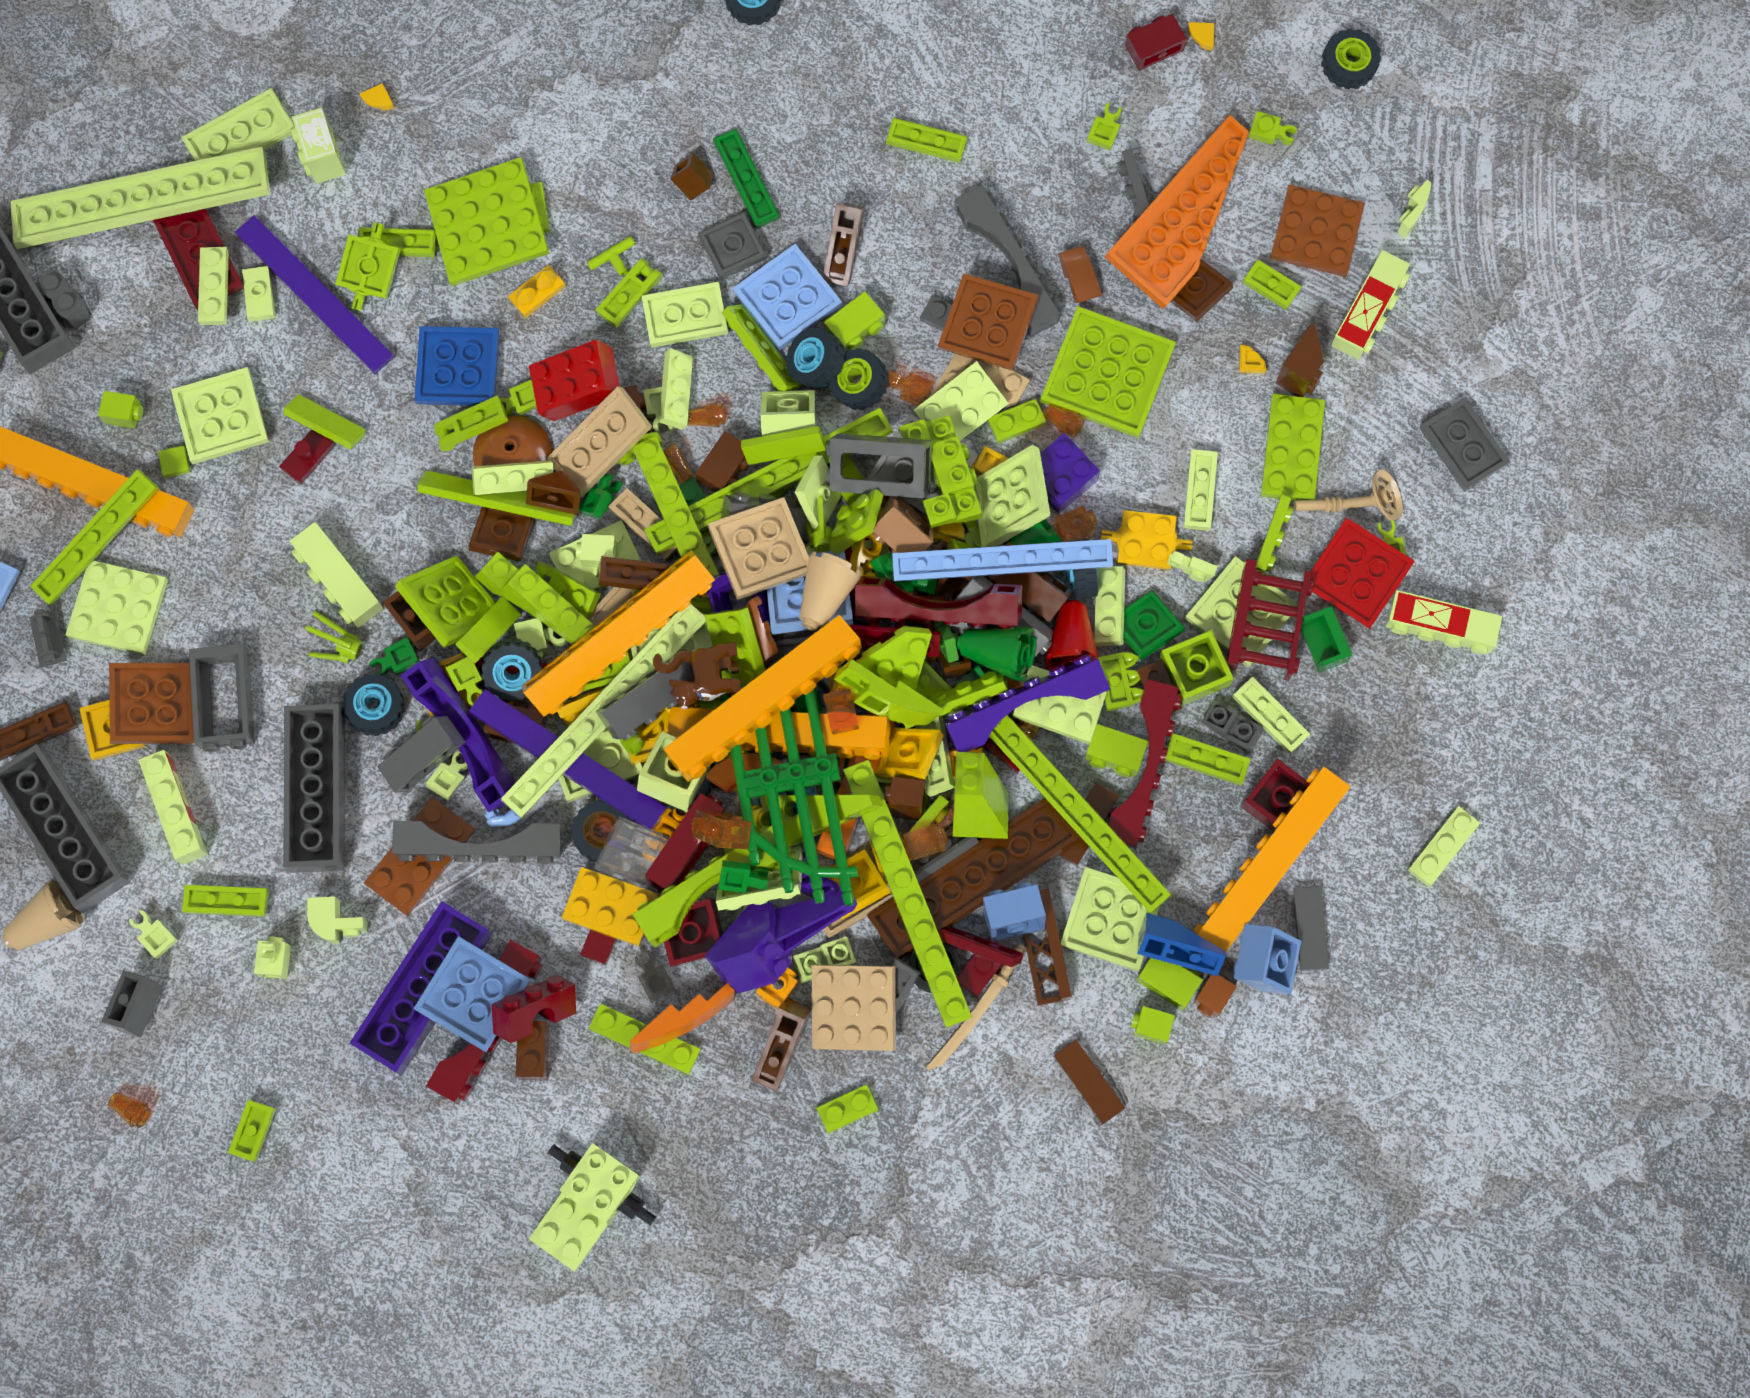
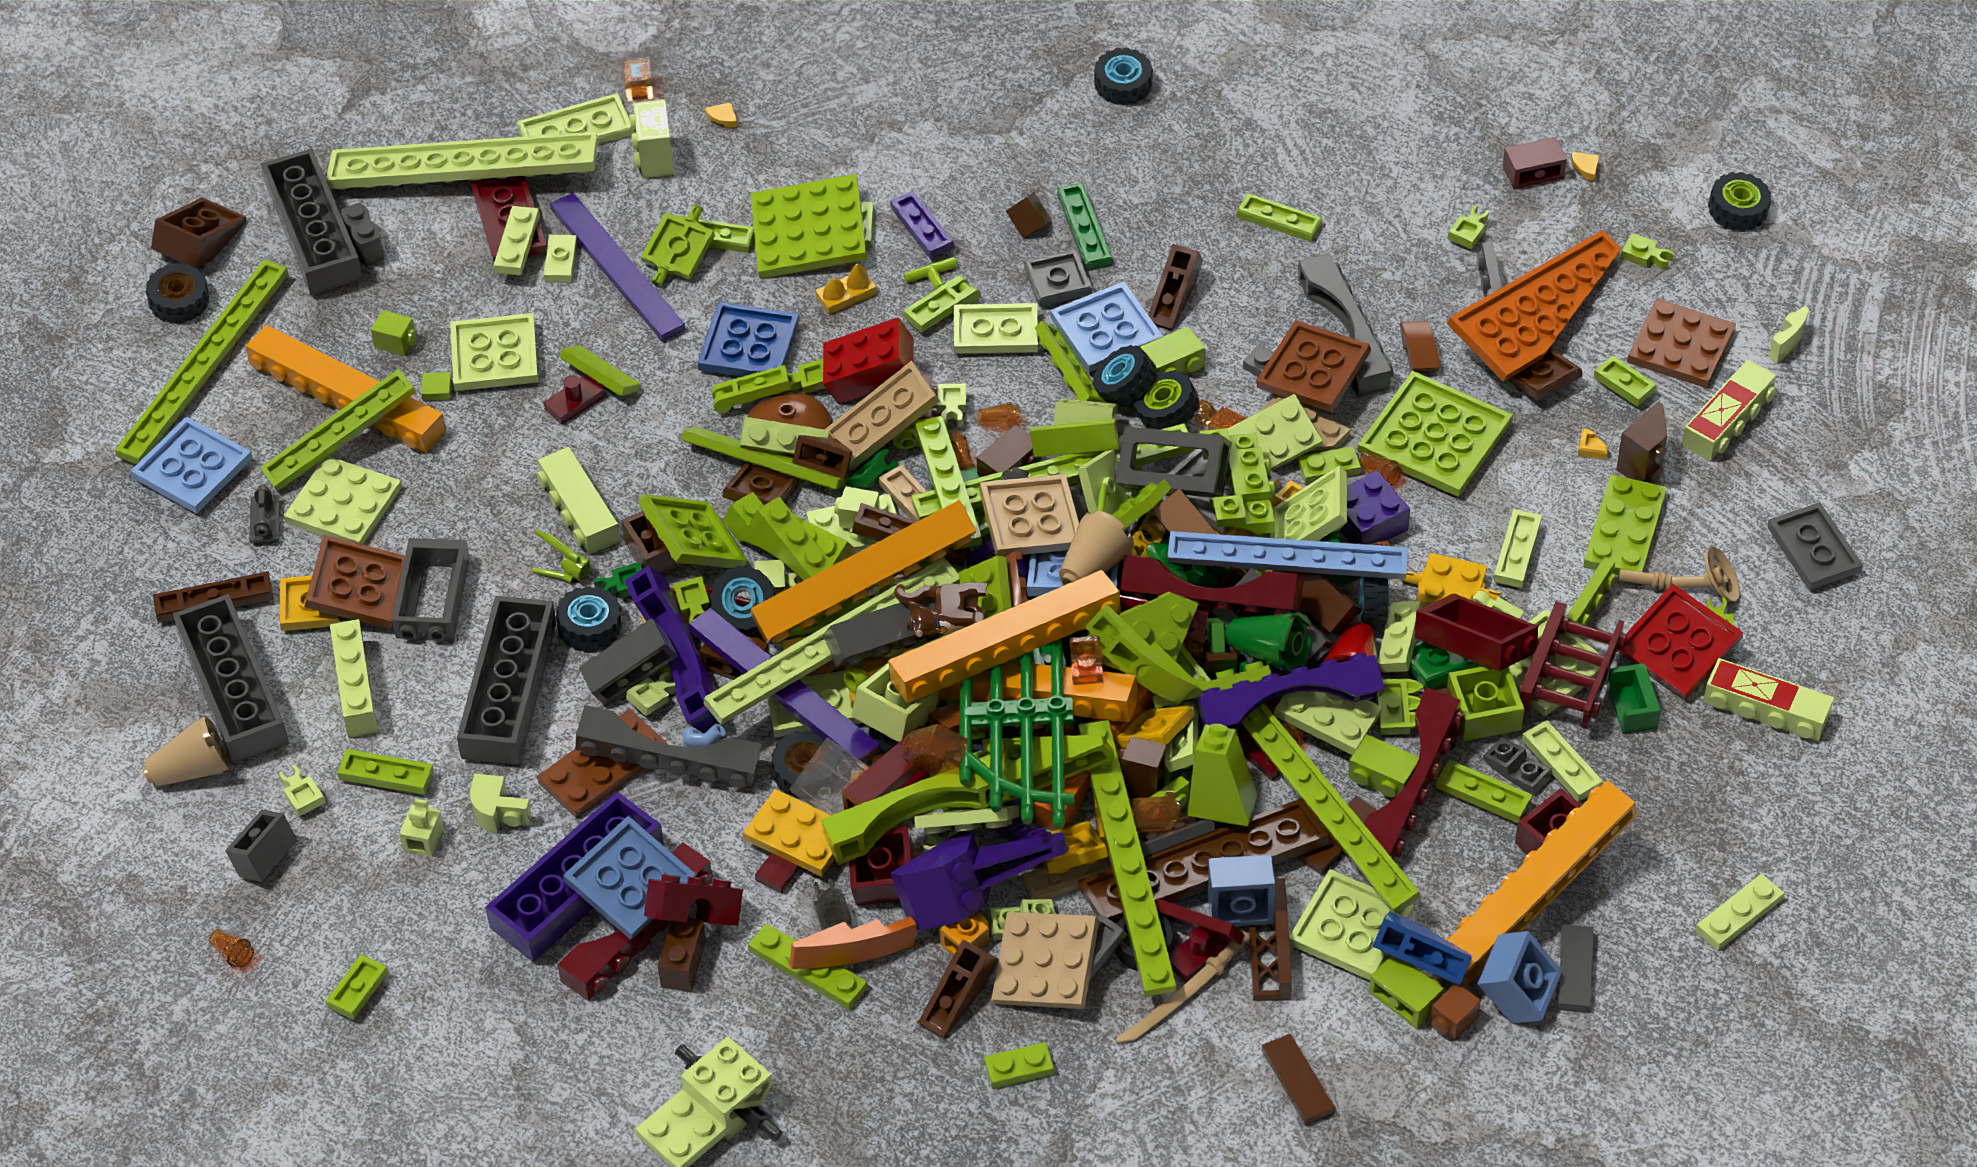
camera: 10 degrees right, 25 degrees down
lime tile [455,596,521,664] -> none
yellowish green plate [659,348,693,430] -> none
green plate [718,860,769,893] -> none
lime brick [1130,1006,1175,1045] -> none
none -> clear orange brick [623,57,653,101]
none -> plate [890,190,954,259]
none -> dark red piece [1414,593,1539,671]

